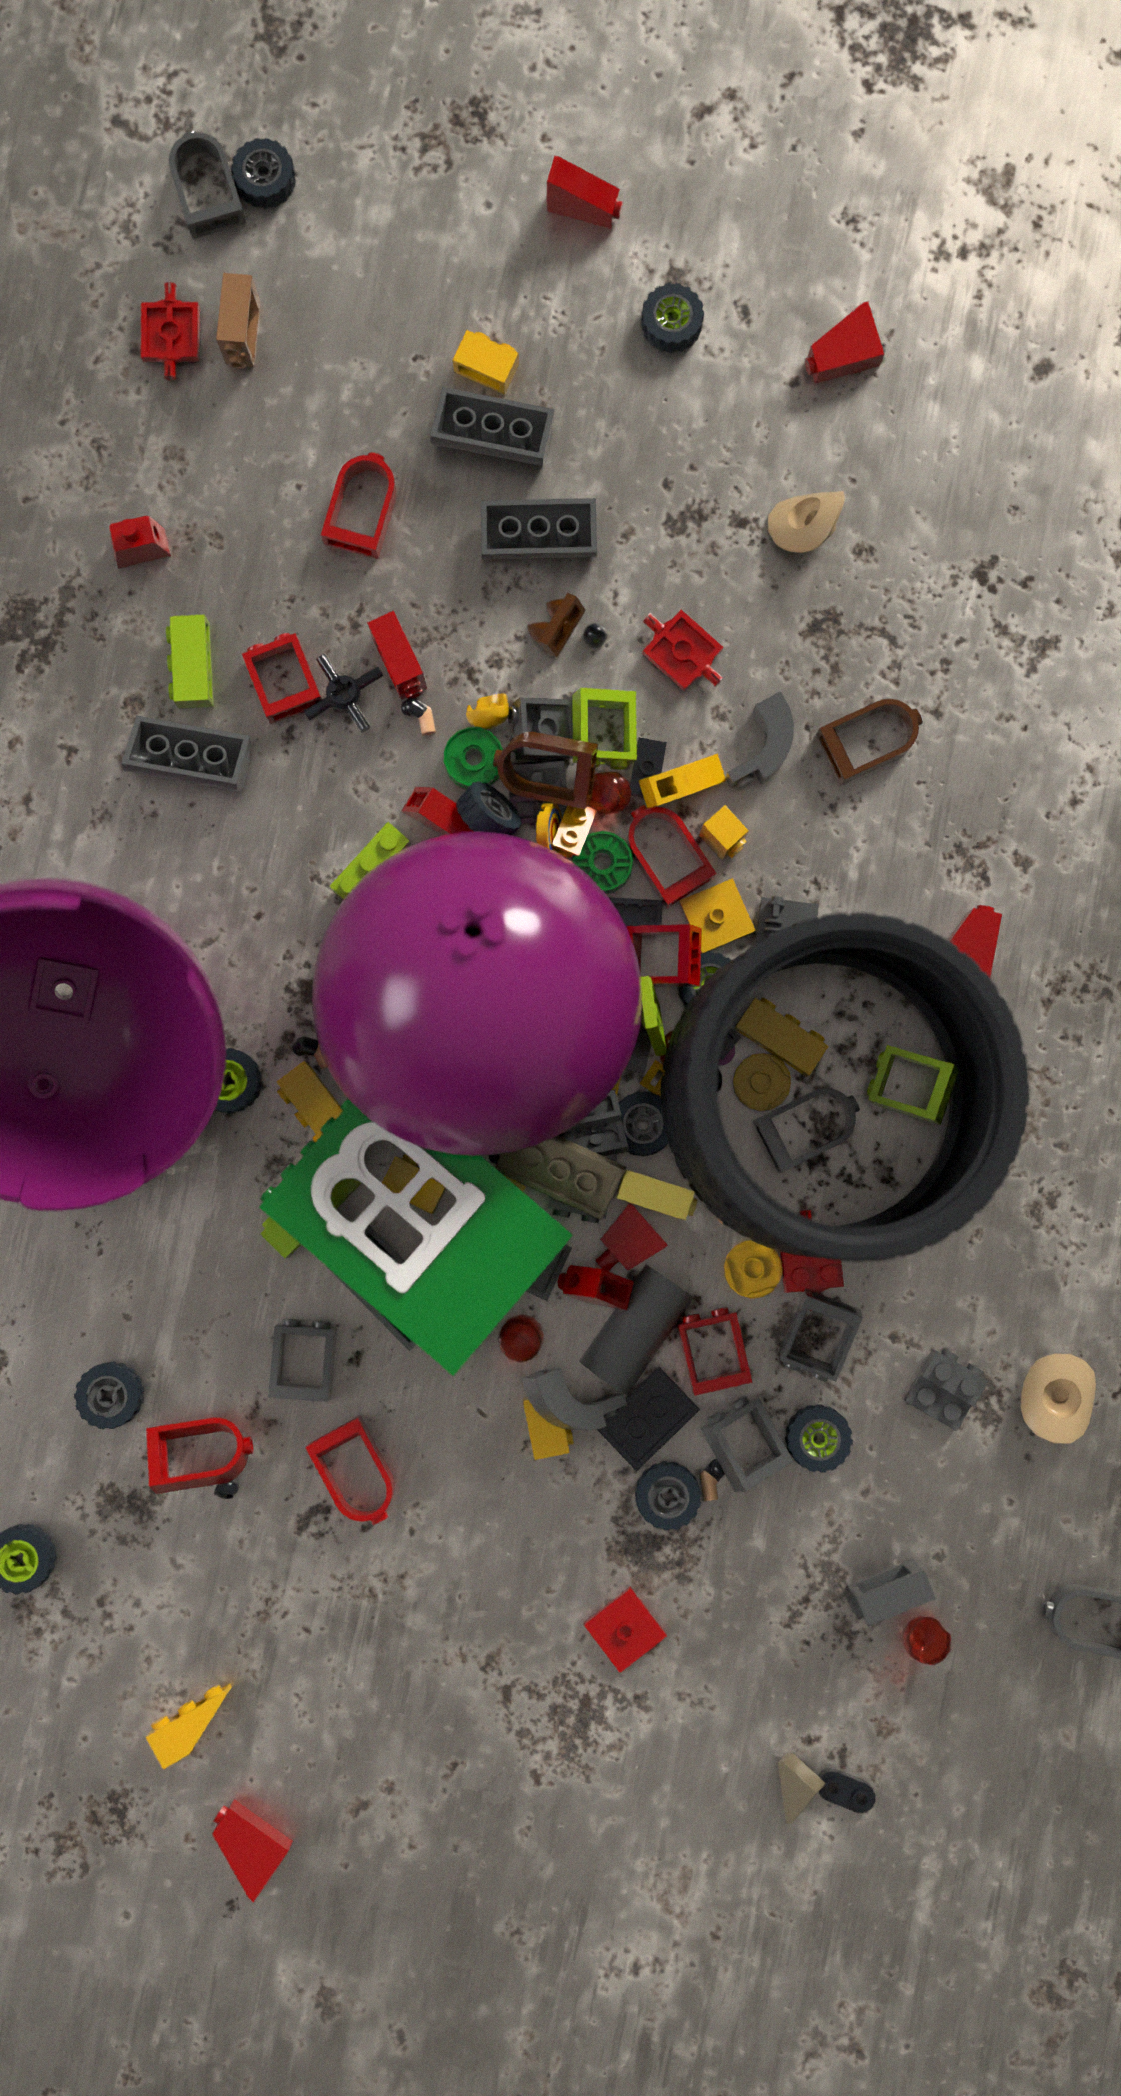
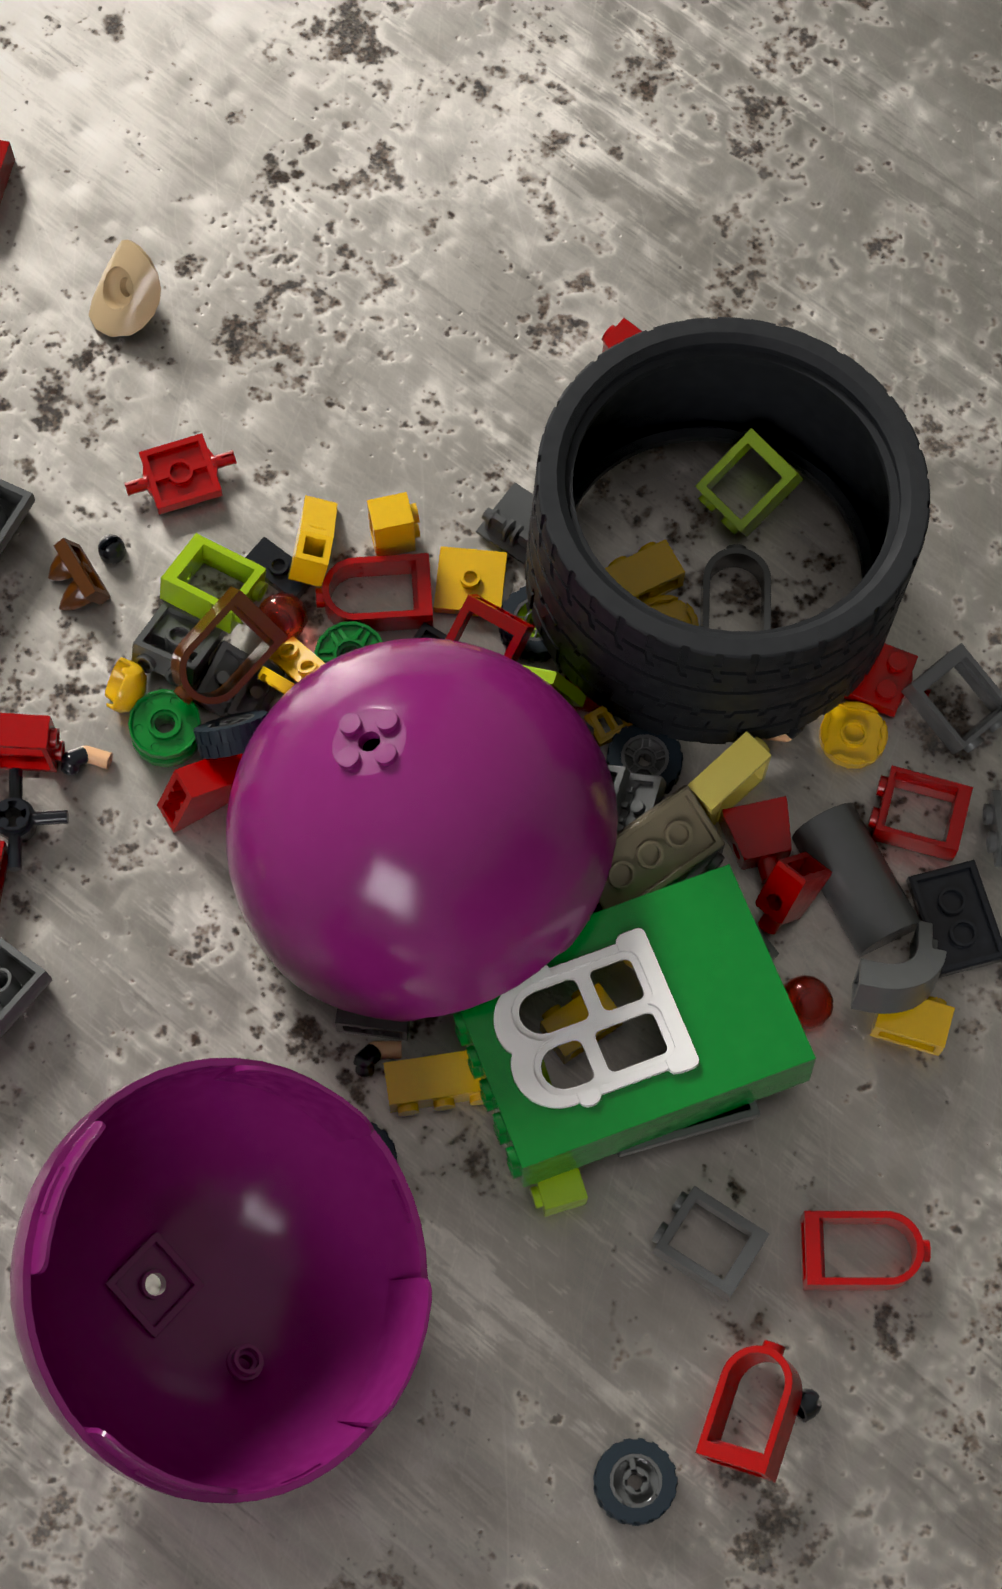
camera: 60 degrees left, 15 degrees down
lime brick [329,822,412,900] -> none
dark grey arch [725,691,794,788] -> none
reddish brown window [816,699,923,786] -> none

